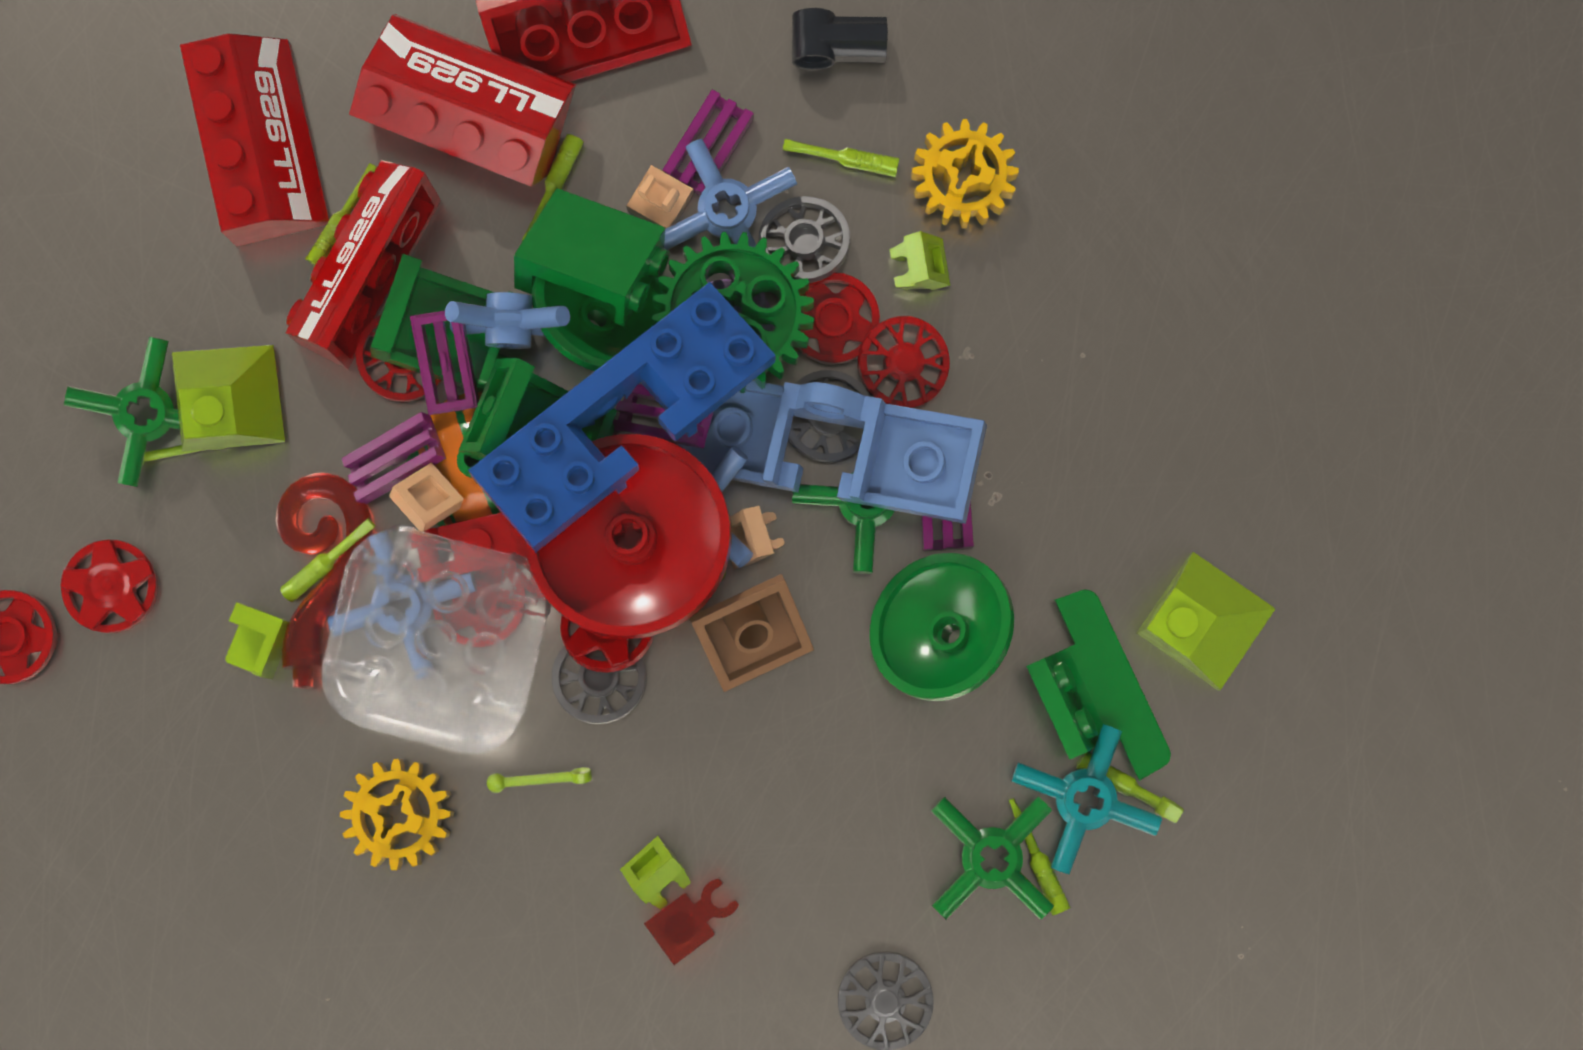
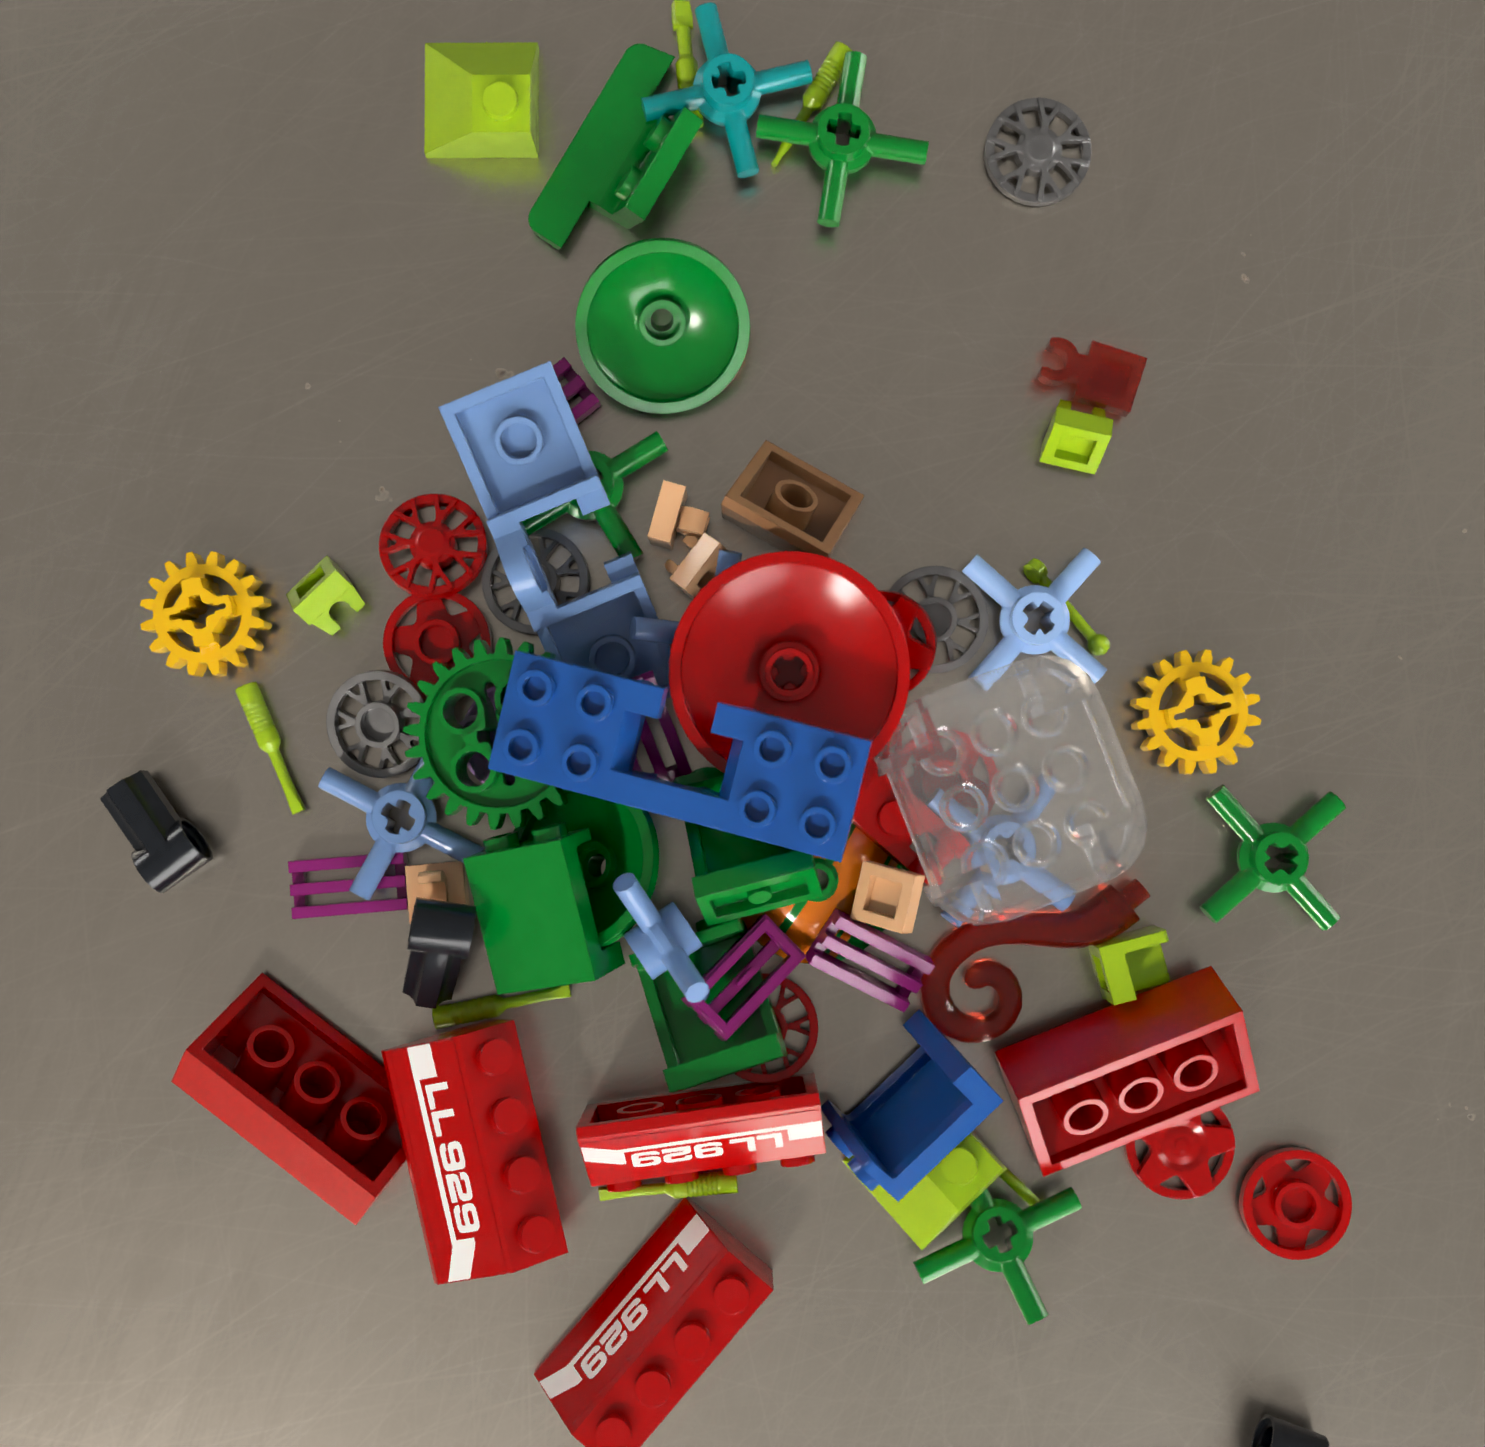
camera: 120 degrees left, 5 degrees up
lime piece [280,518,376,602] -> none
none -> black piece [402,897,476,1009]
none -> light nougat tile [648,480,710,550]
none -> blue panel [821,1009,1004,1202]
none -> light blue bar [962,548,1107,692]
none -> red slope [994,966,1260,1177]
none -> green bar [1199,784,1346,931]

